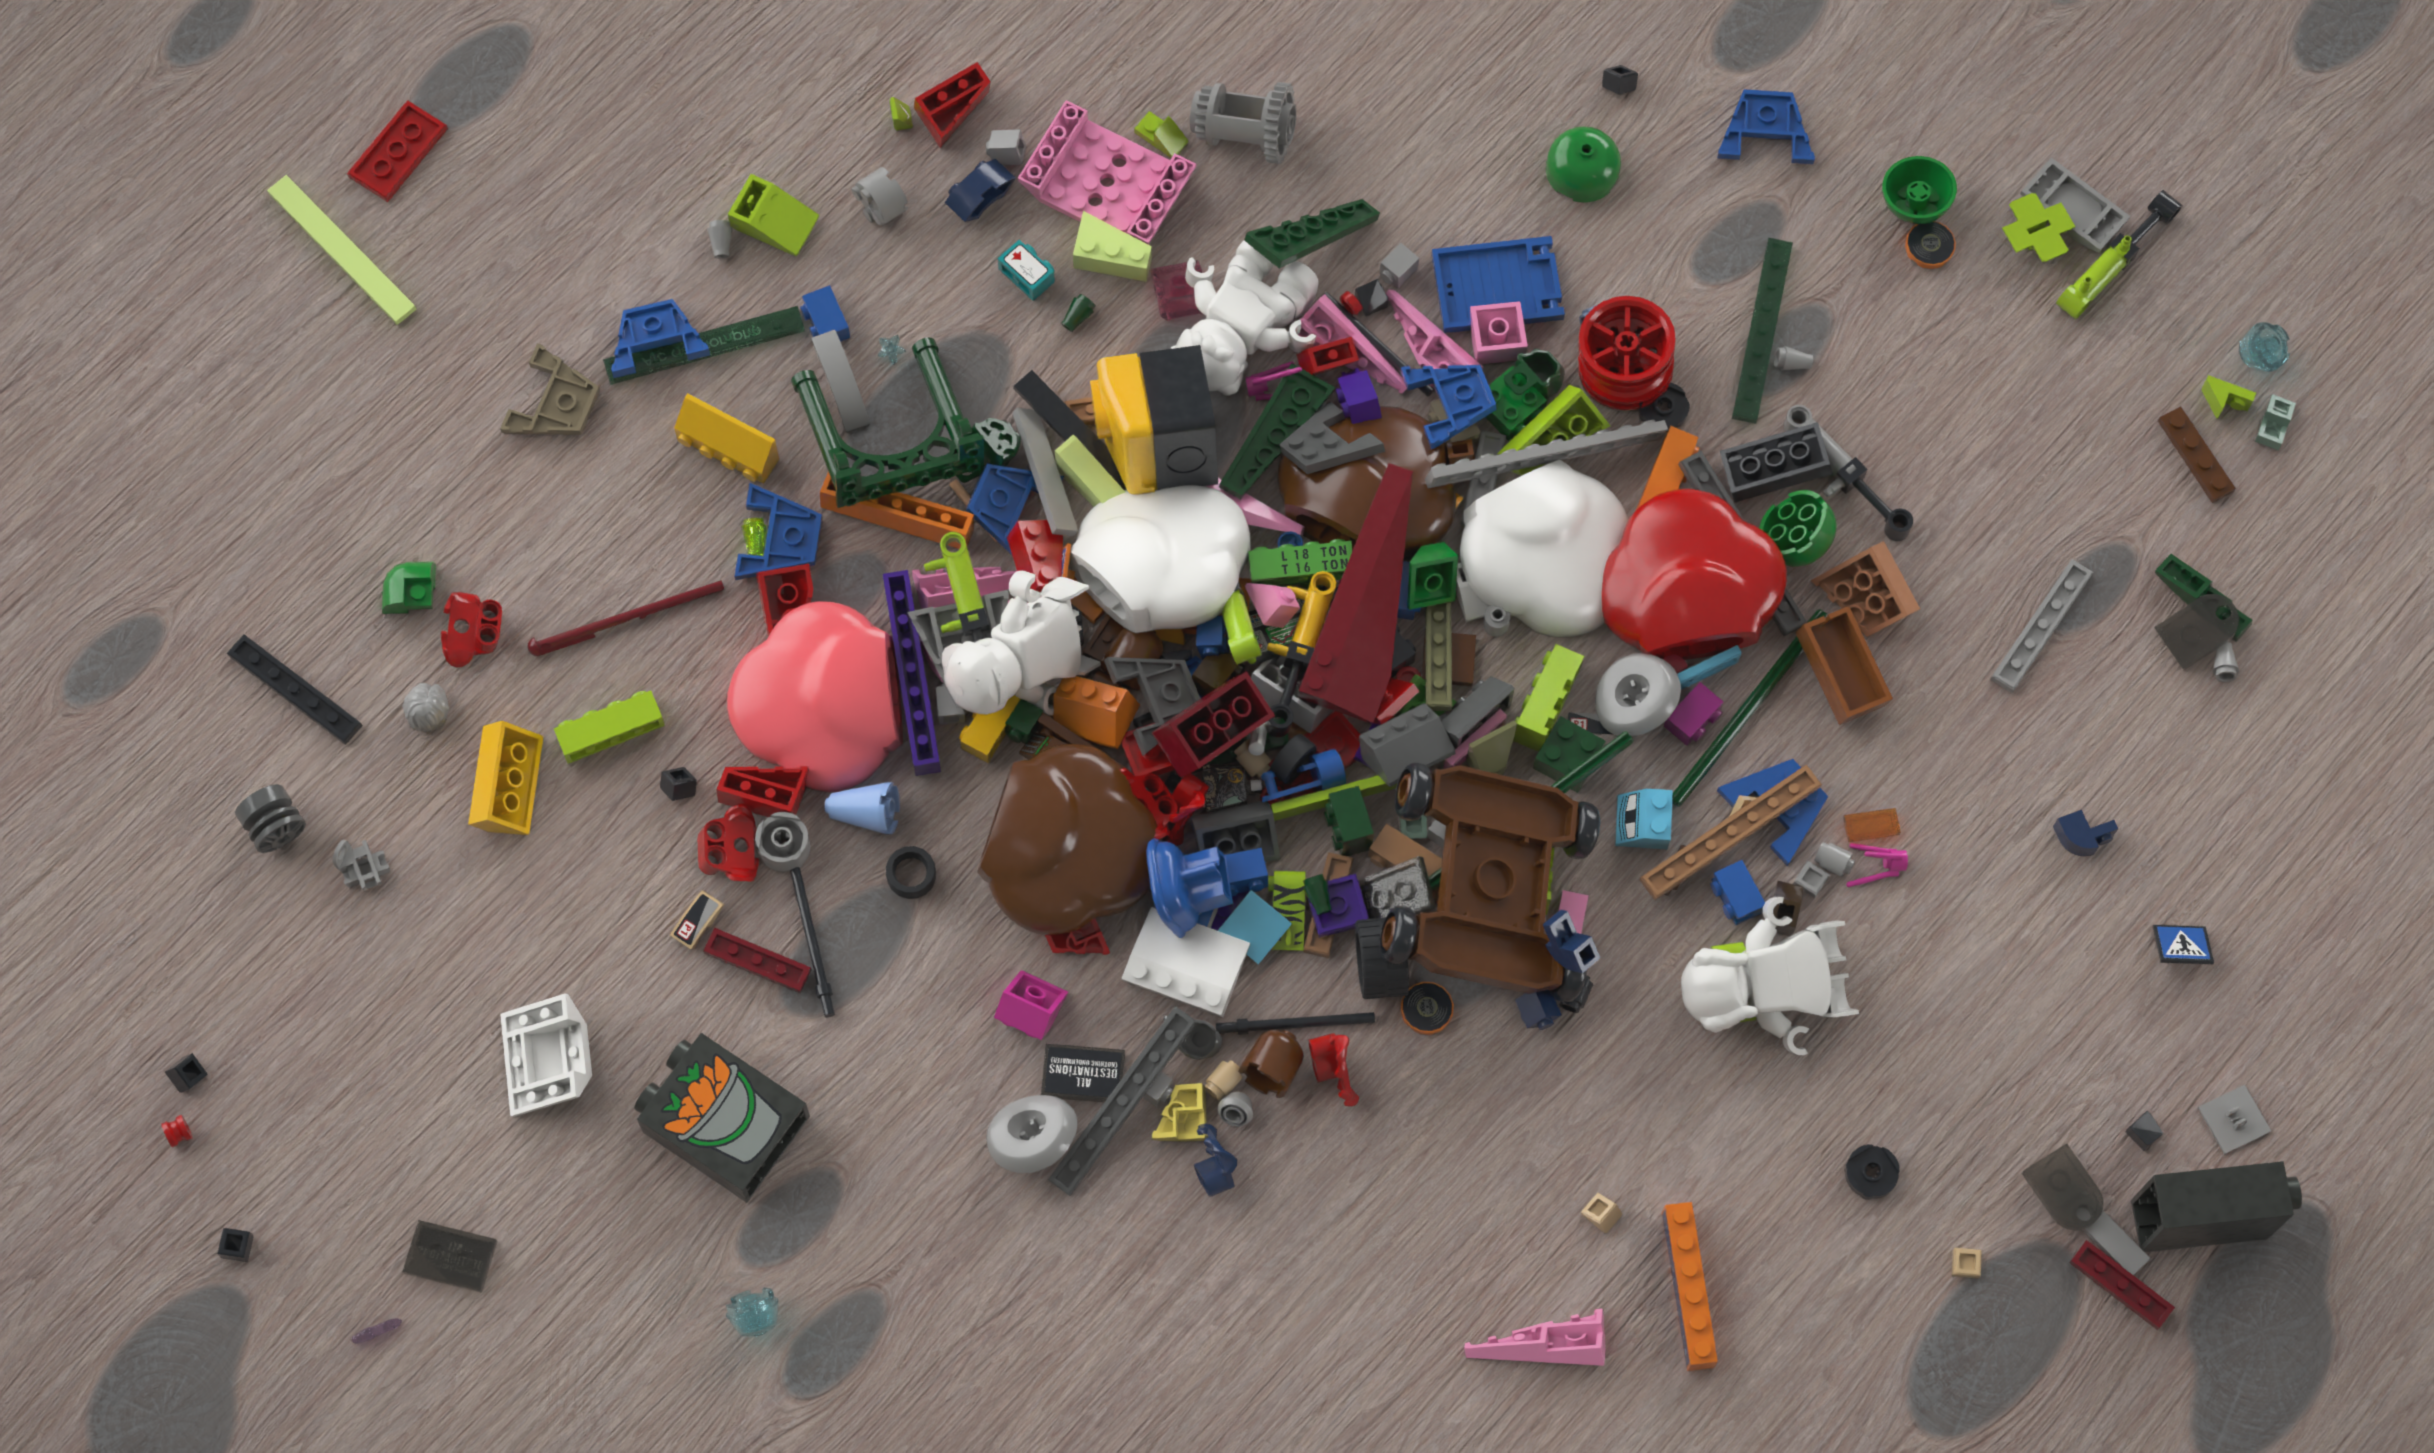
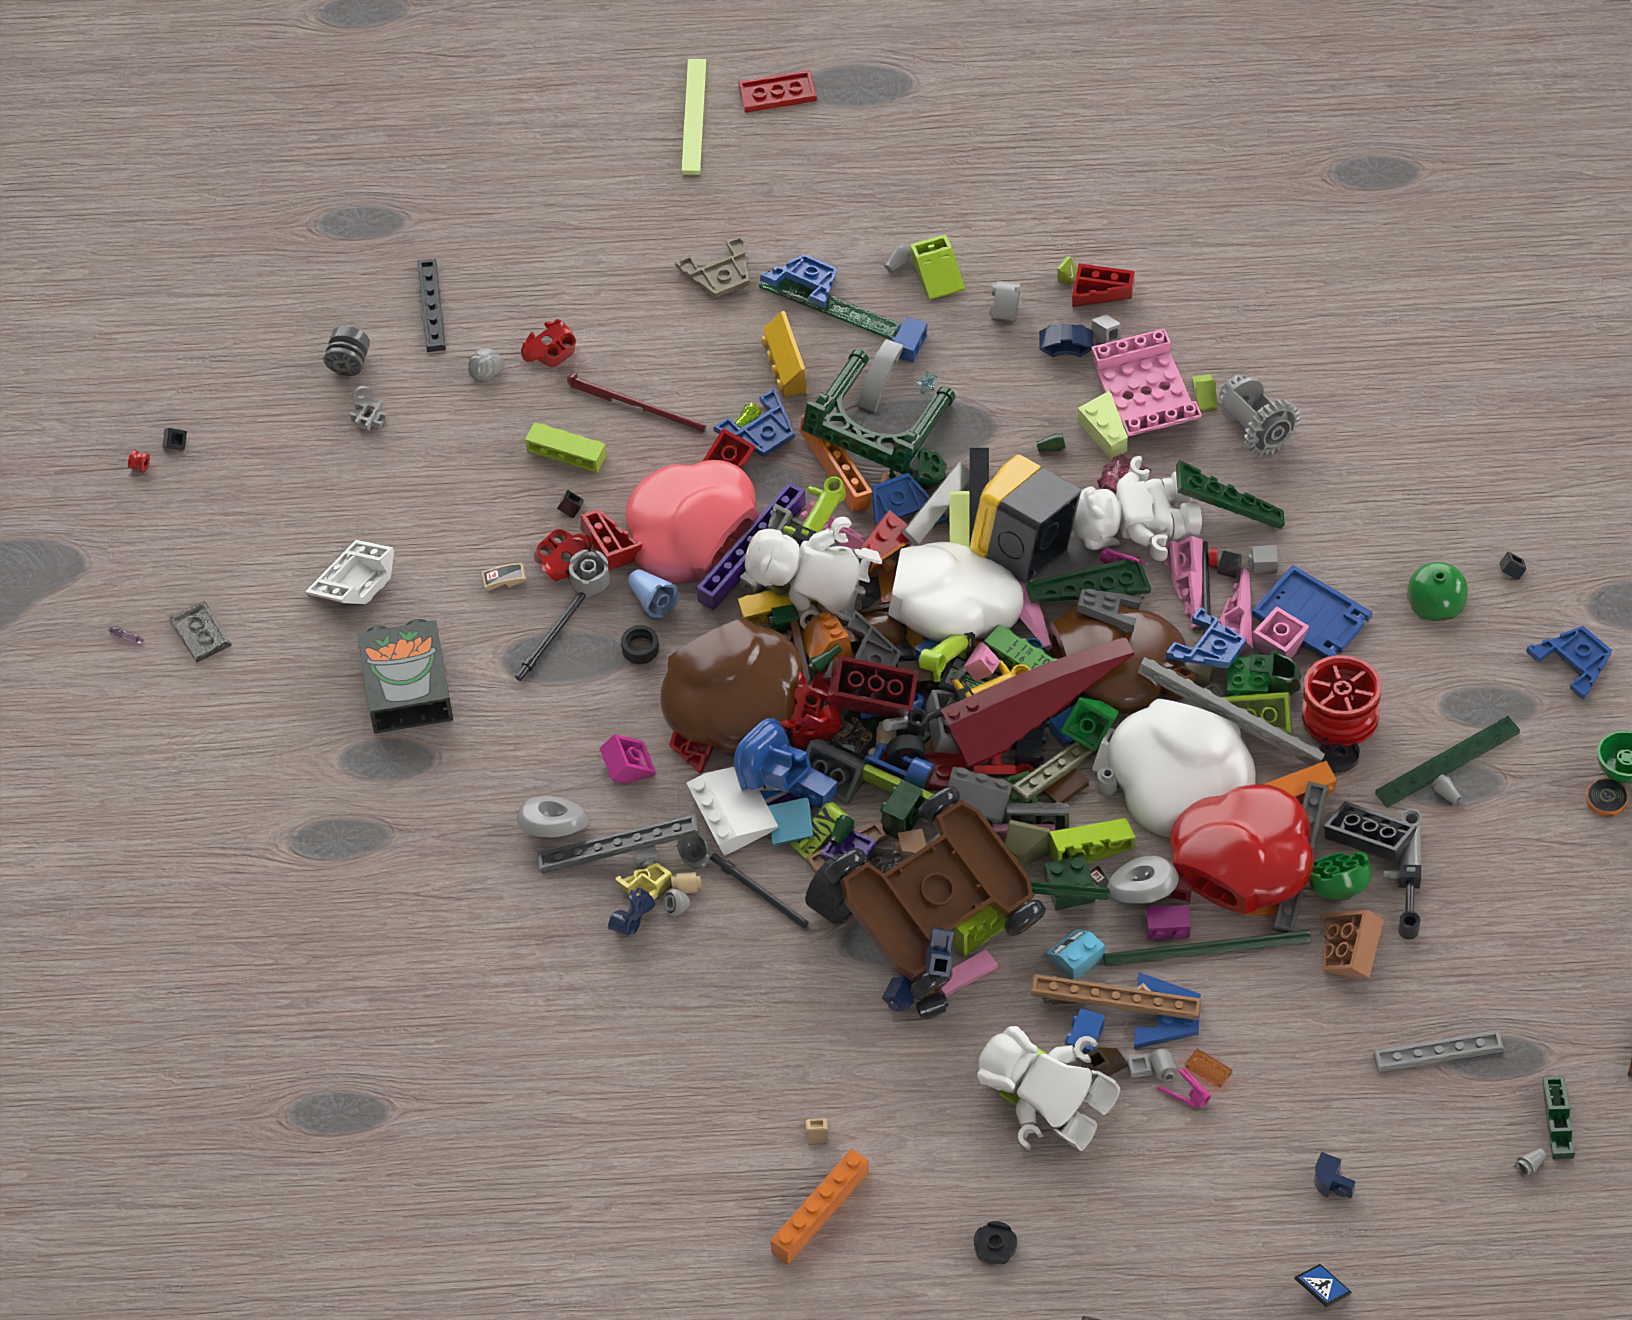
camera: 50 degrees right, 15 degrees down
black slope [217,1228,254,1262] -> none
green brick [382,561,436,614] -> none
yellow slope [468,721,544,835] -> none
dark red plate [703,927,811,994] -> none
clear light blue cone [726,1288,779,1336] -> none
brick [998,240,1055,301] -> none
black tile [1041,1043,1125,1102] -> none
reddish brown cylinder [1238,1030,1304,1098] -> none
red slope [1296,336,1359,376] -> none
red piece [1308,1033,1359,1107] -> none
dark purple brick [1335,368,1382,424] -> none
black tile [1401,982,1454,1035] -> none
bright pink wedge [1464,1309,1606,1366] -> none
medium azure tile [1677,645,1742,690] -> none
dark orange piece [1795,606,1893,725] -> none
clear smoke tile [2154,594,2239,671] -> none
none -> dark green cone [808,644,843,675]

